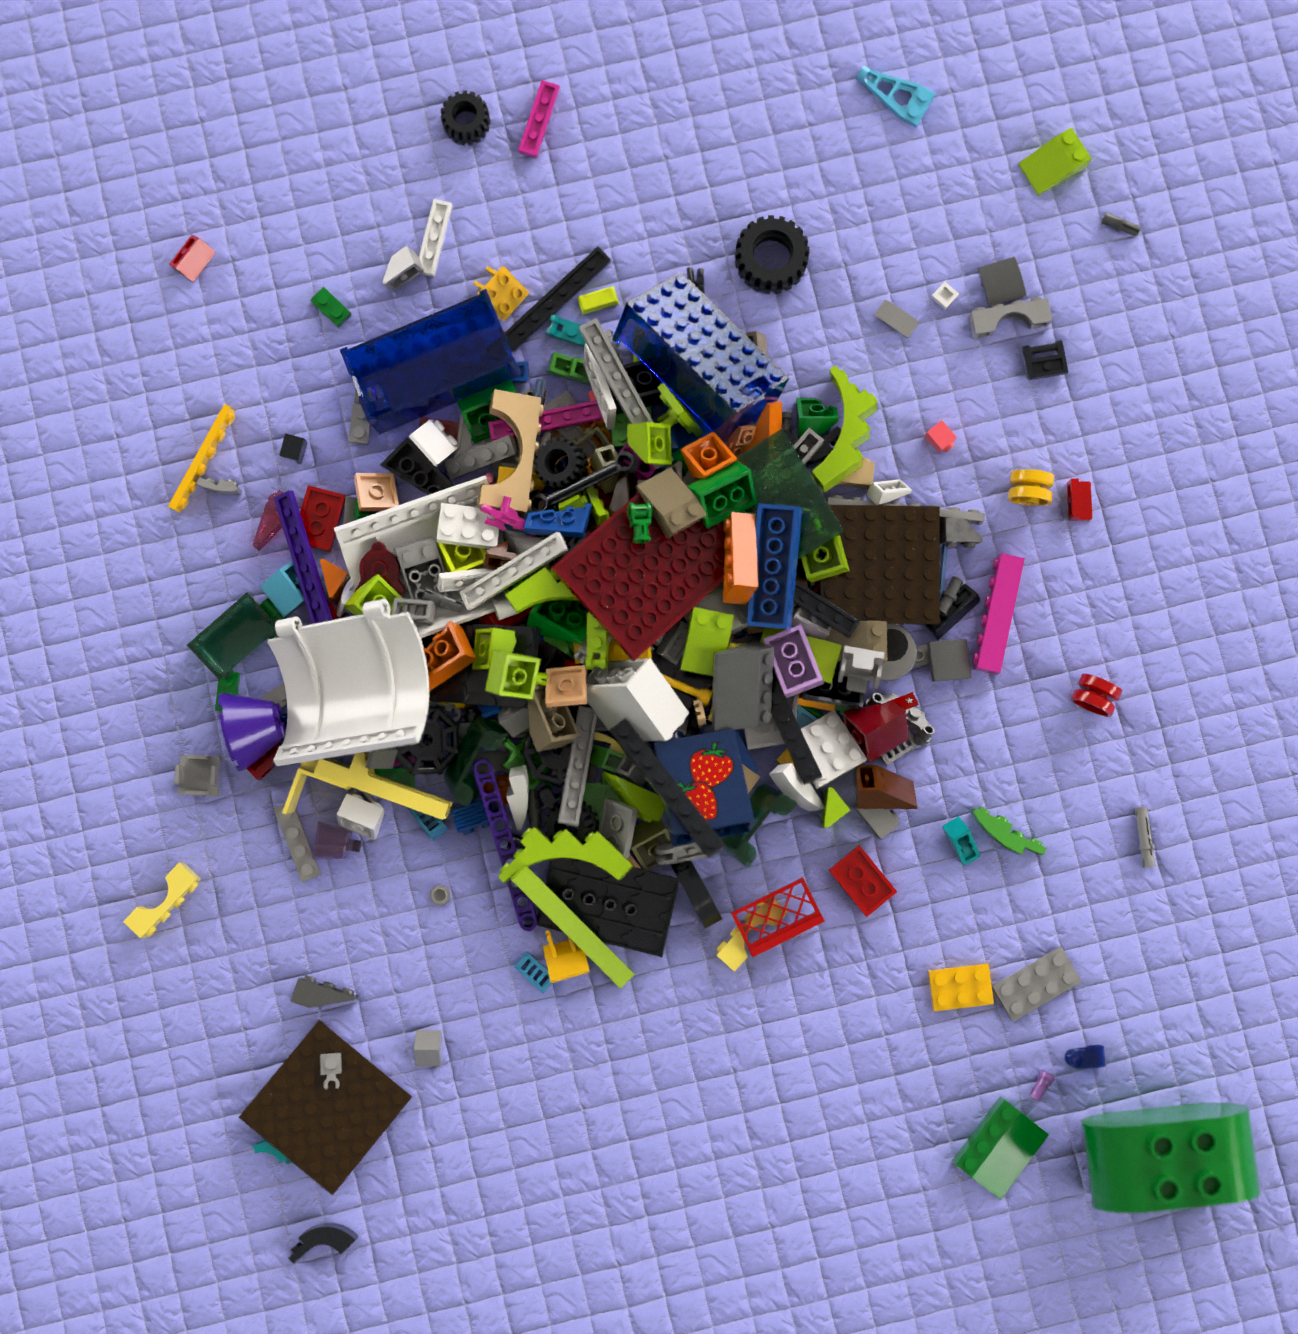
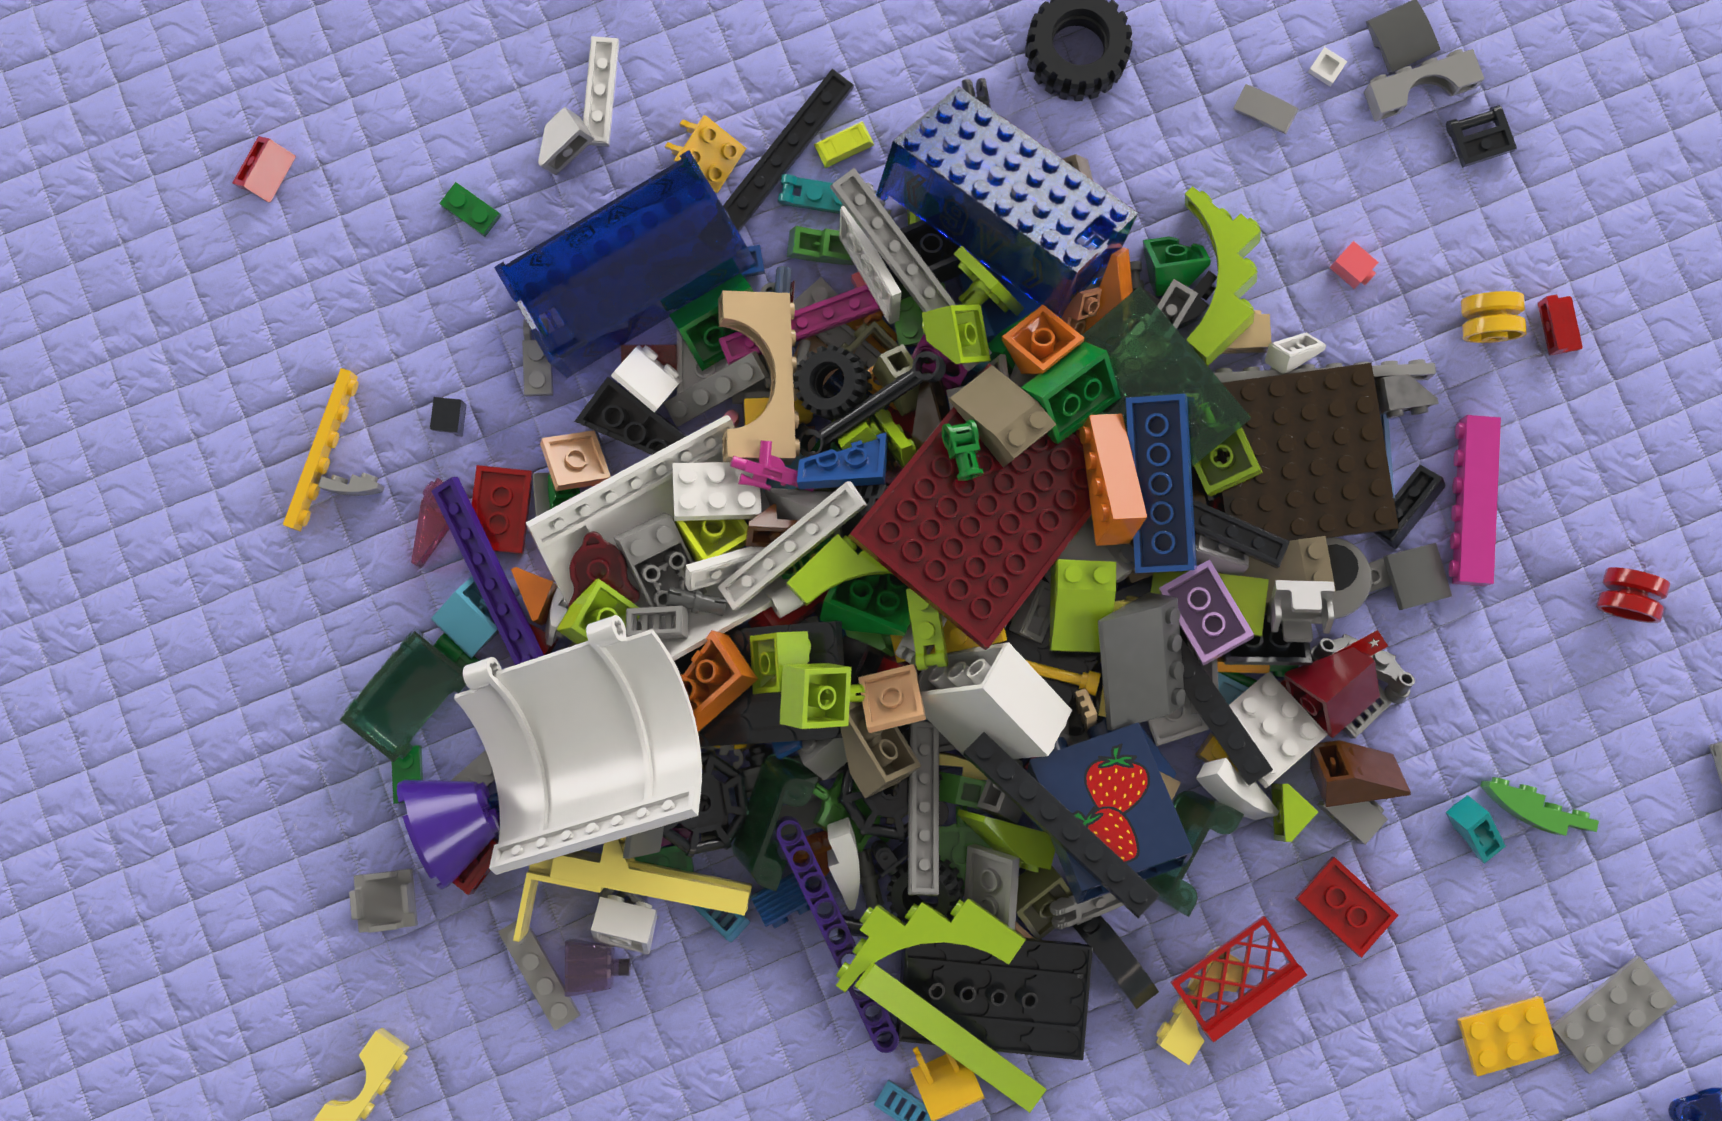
camera: 10 degrees left, 0 degrees up
light grey plate [430,885,450,905] -> none
dark grey pin [940,576,963,616] -> none

